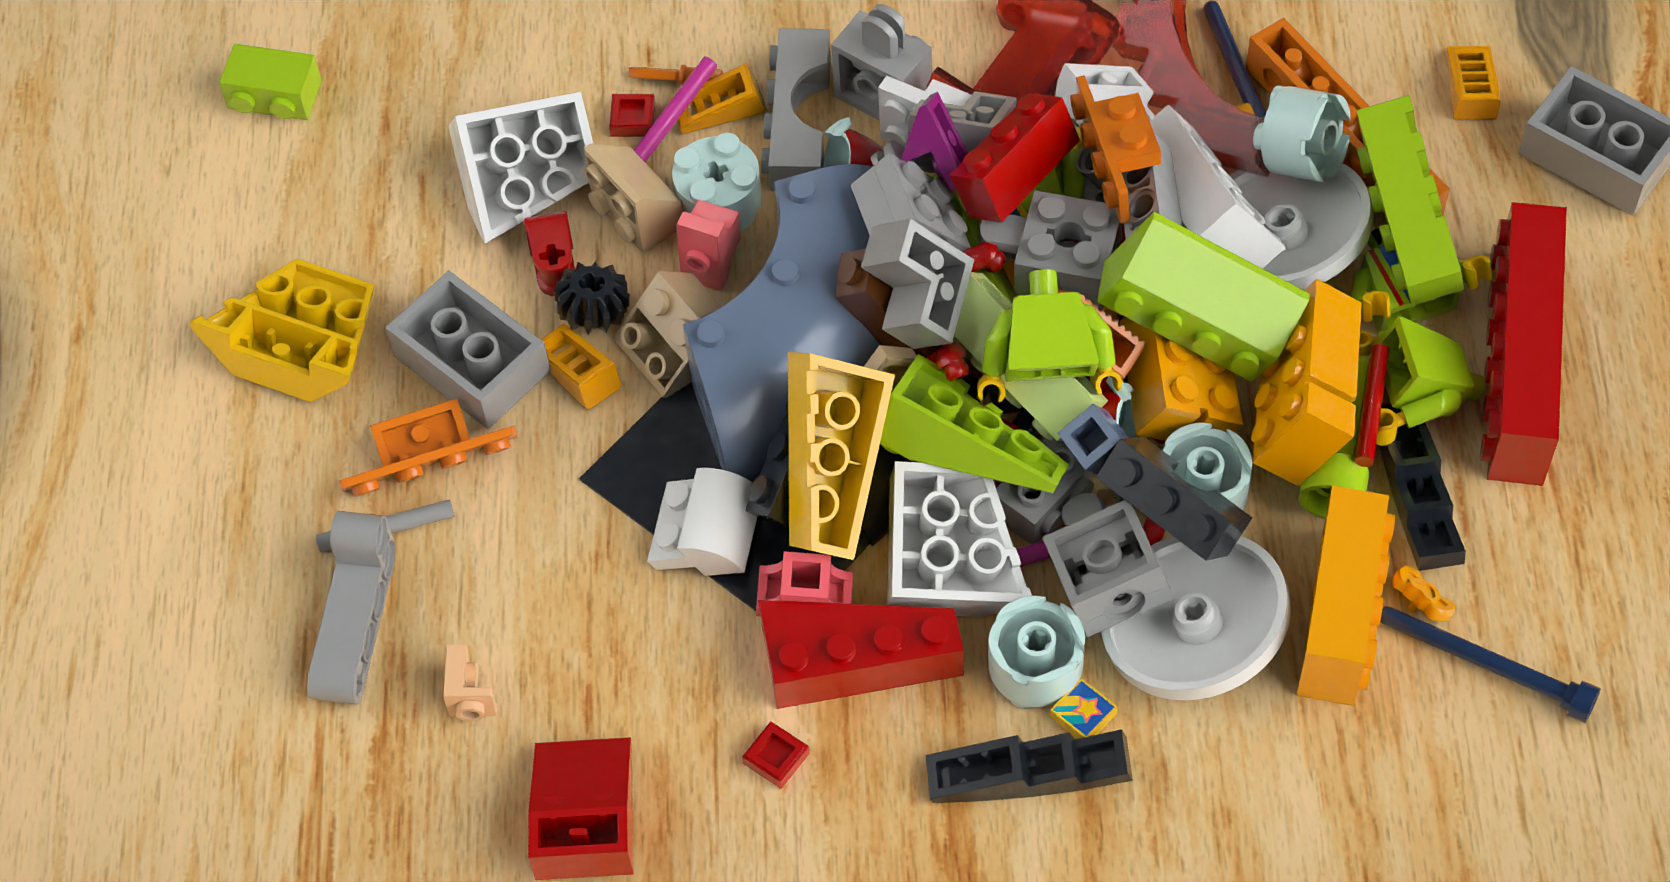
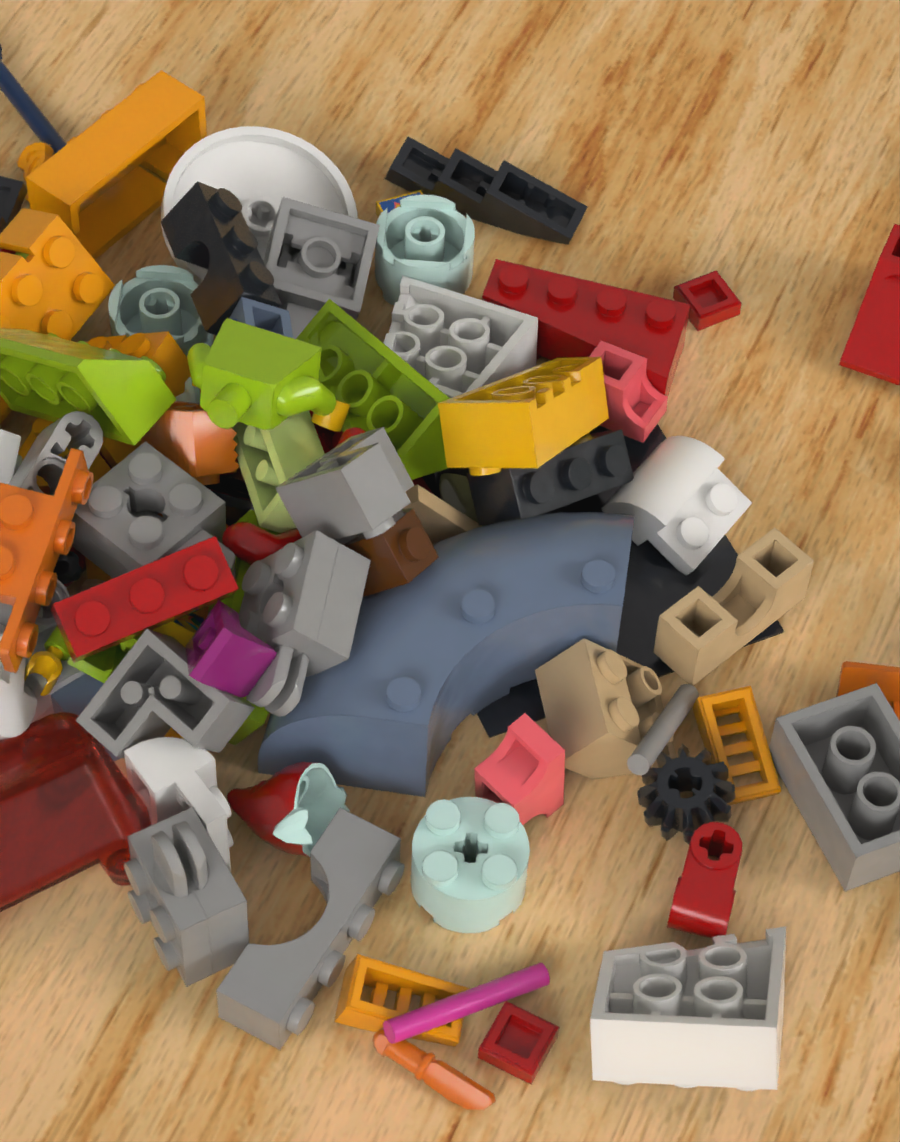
camera: 160 degrees left, 5 degrees down
tan slope [583,144,683,254] -> none
none -> light grey bar [627,684,699,775]
none -> tan arch [653,527,814,686]

